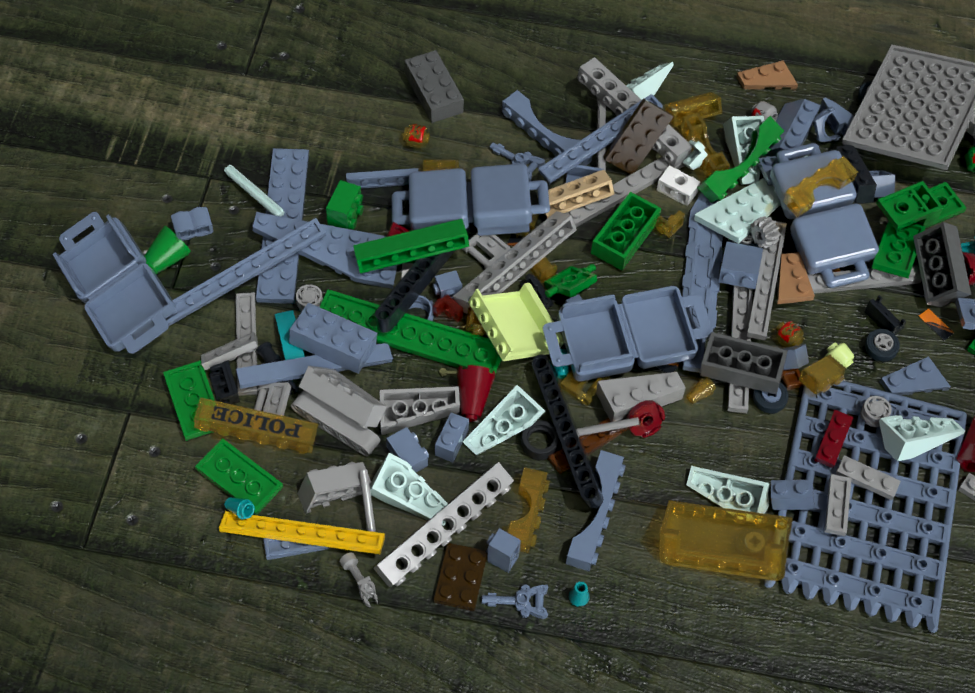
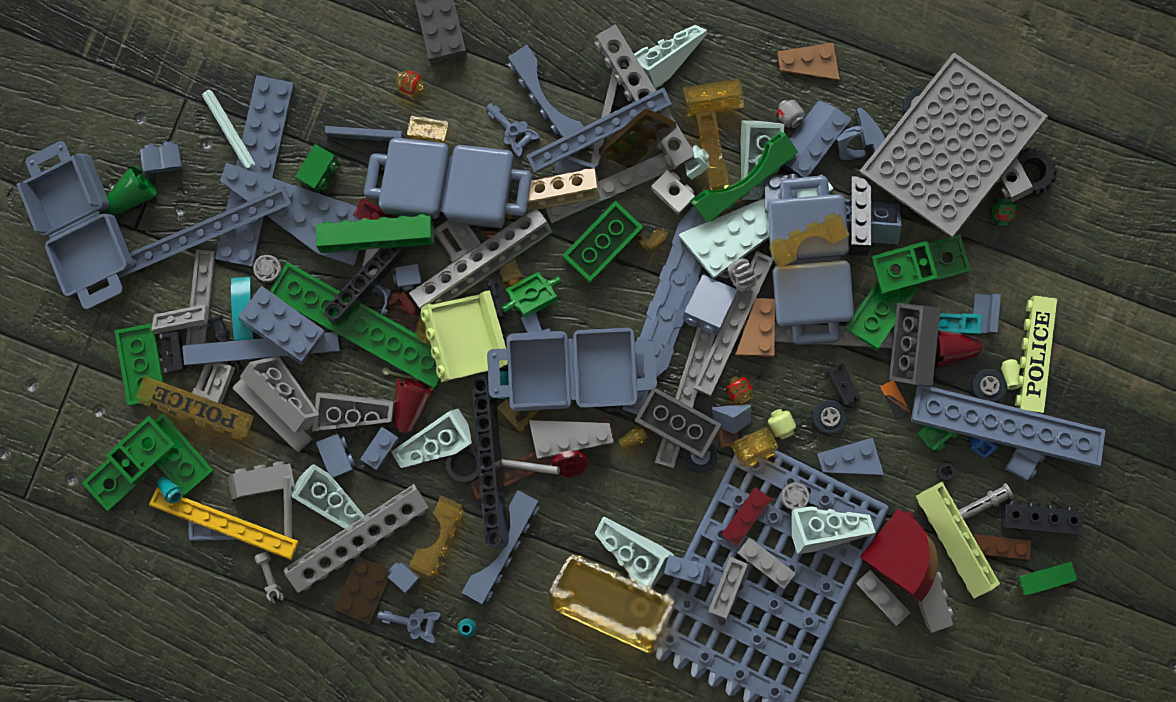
camera: 15 degrees right, 25 degrees up
none -> green bracket [82,416,176,511]

